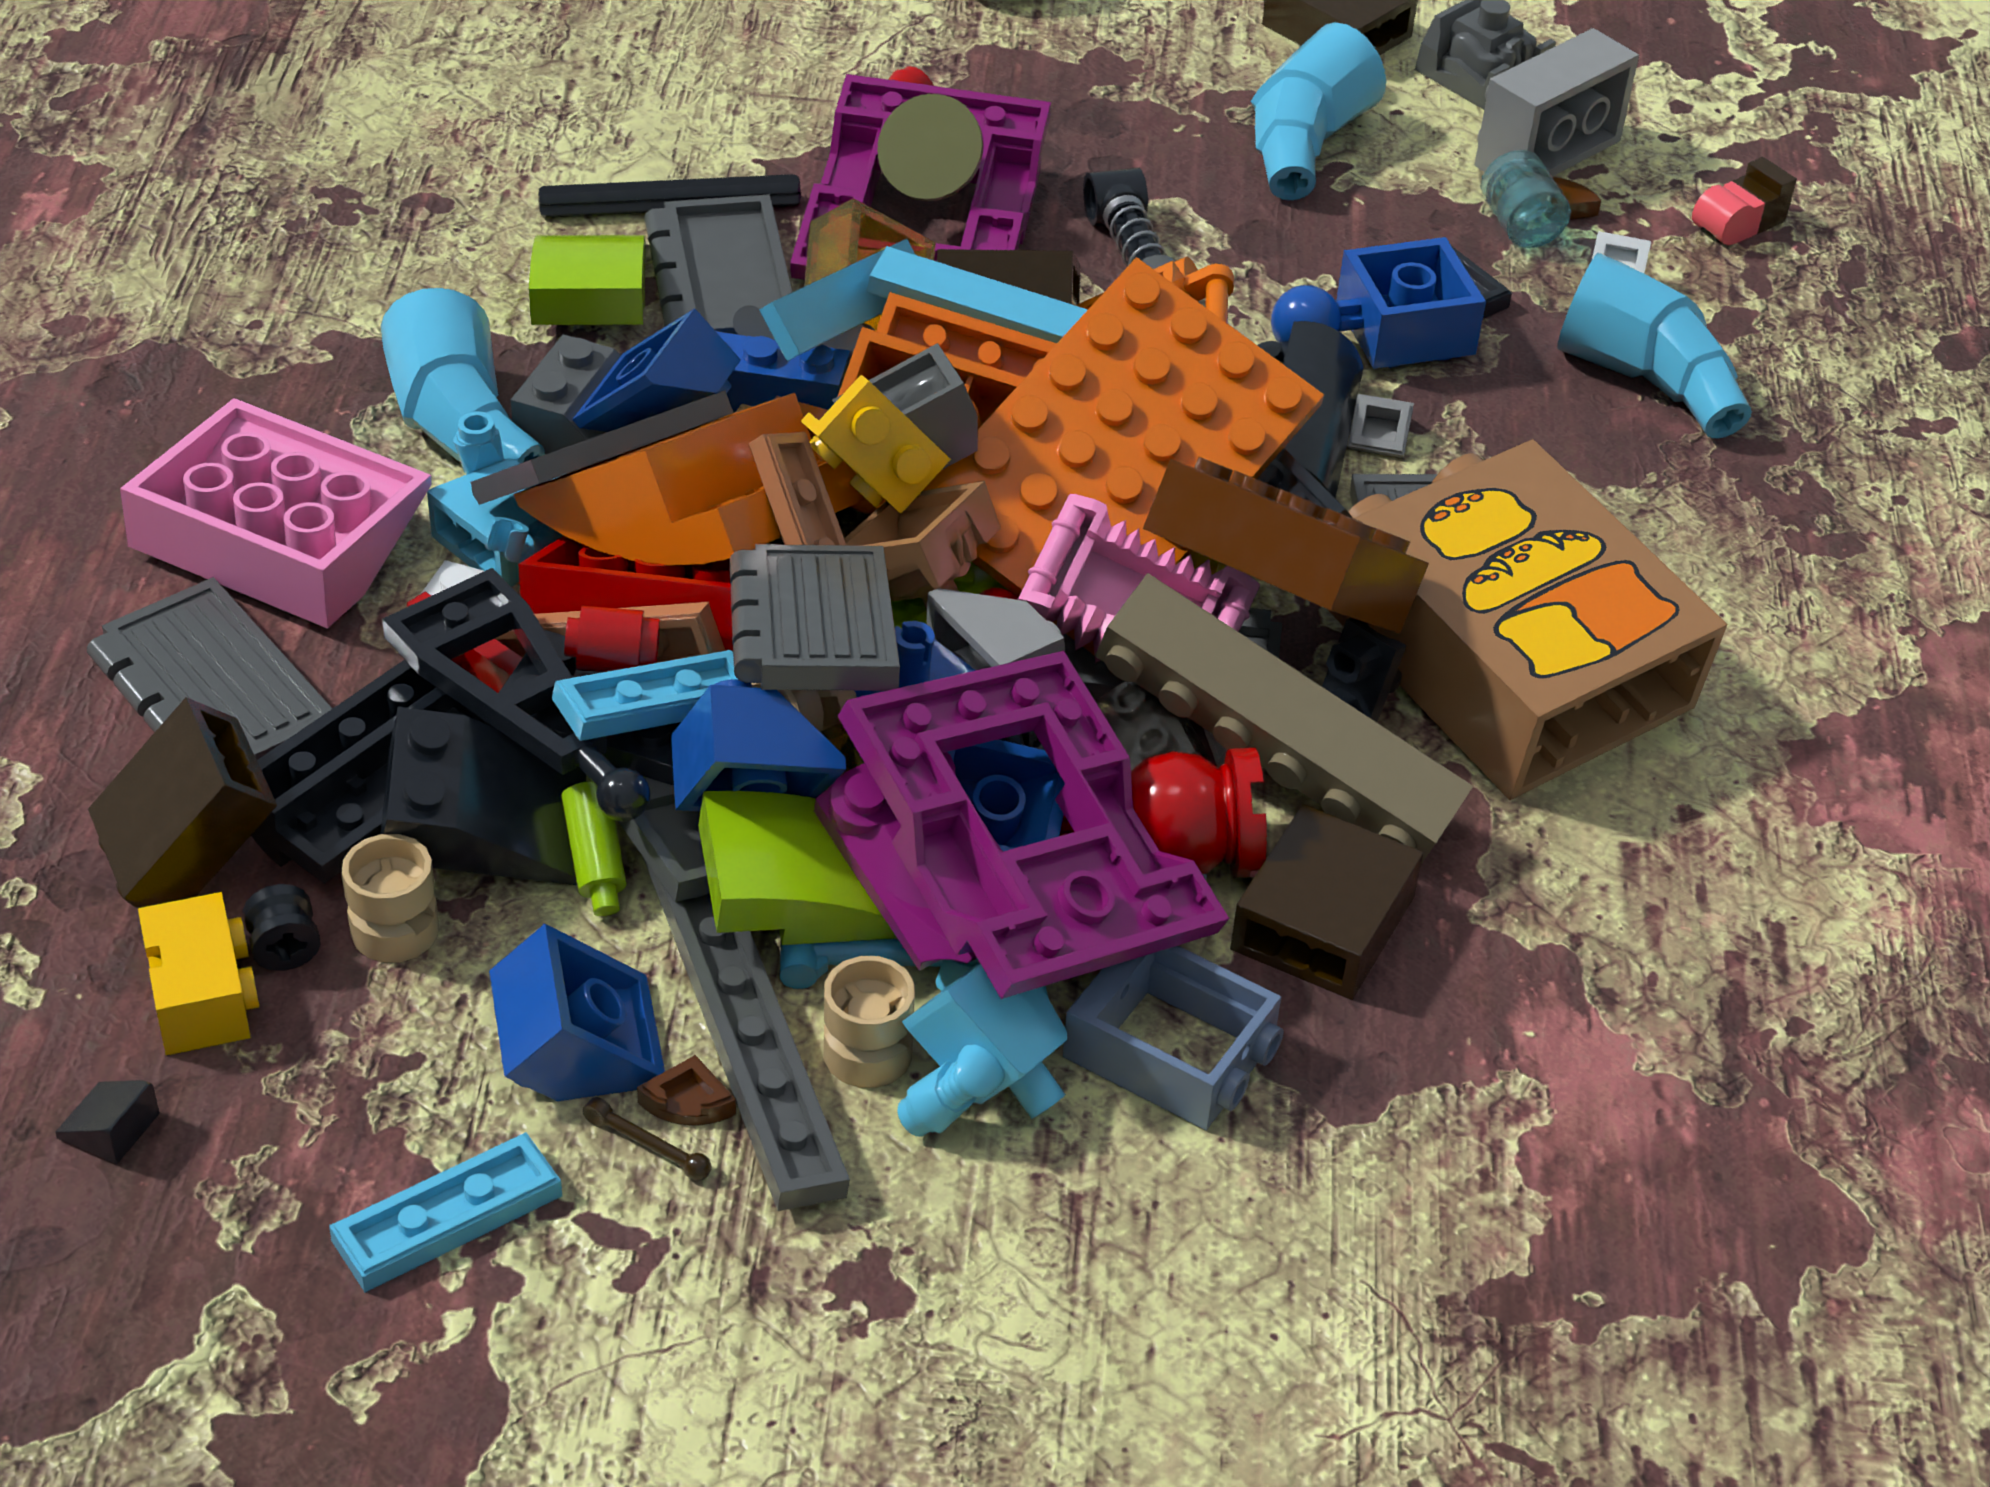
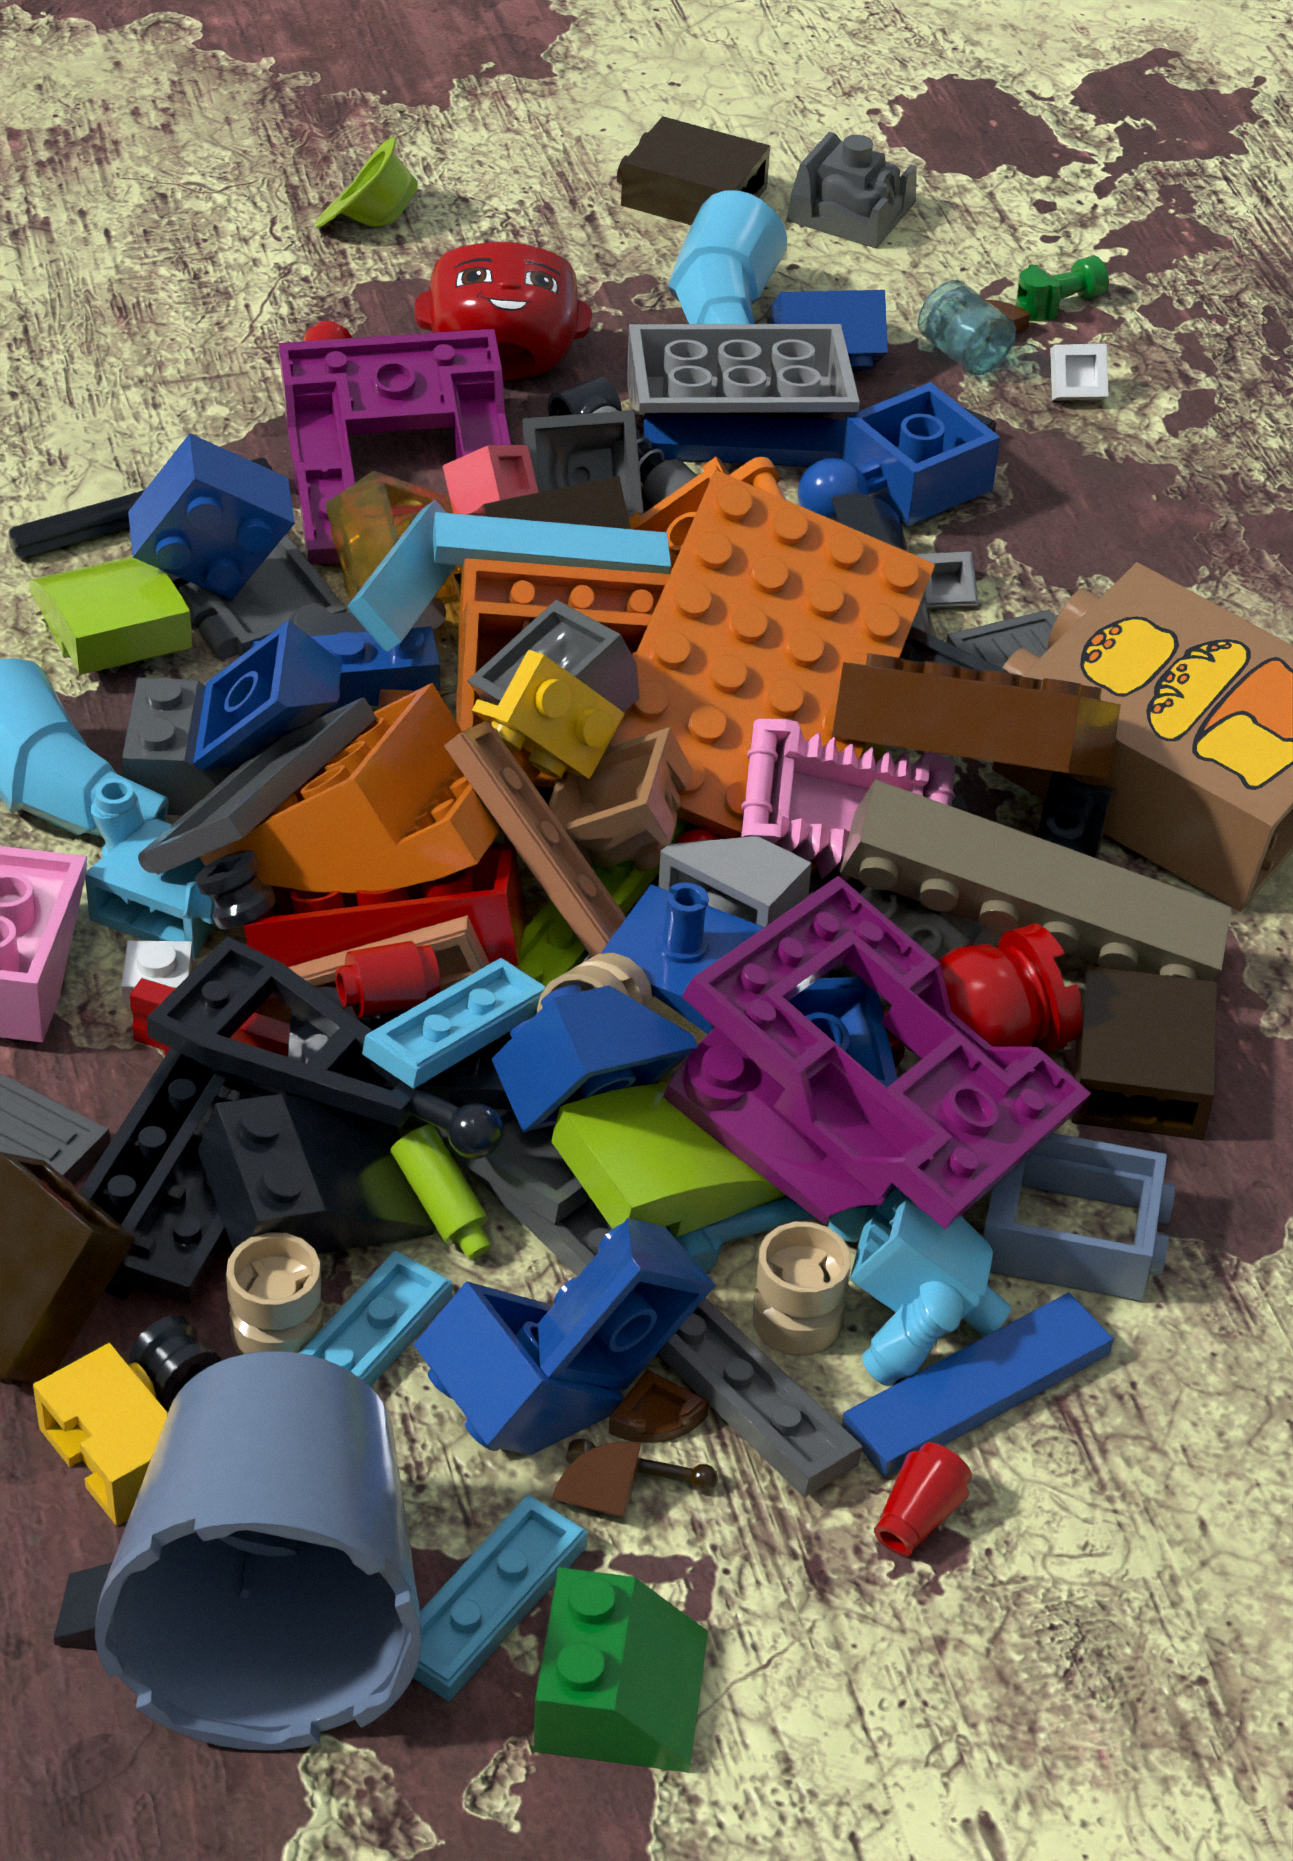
camera: 20 degrees left, 0 degrees up
dark grey hinge [730,544,900,691] -> none
olive piece [877,94,984,201] -> none
light grey brick [1474,28,1639,194] -> none
medium azure piece [1557,253,1752,439] -> none
leg [1692,156,1797,246] -> none
none -> sand blue cone [95,1351,422,1750]
none -> blue brick [128,433,295,600]
none -> black wheel [195,850,277,929]
none -> medium azure tile [299,1250,452,1387]
none -> red piece [414,242,592,381]
none -> coral panel [443,445,539,515]
none -> dark grey brick [522,410,643,517]
none -> green slope [533,1567,708,1773]
none -> blue slope [538,1218,716,1390]
none -> reddish brown tile [551,1442,644,1519]
none -> light grey slope [627,324,860,413]
none -> blue tile [643,413,845,467]
none -> blue slope [766,290,888,371]
none -> blue tile [842,1292,1114,1477]
none -> red cone [874,1442,972,1556]
none -> green leg [1015,255,1109,322]

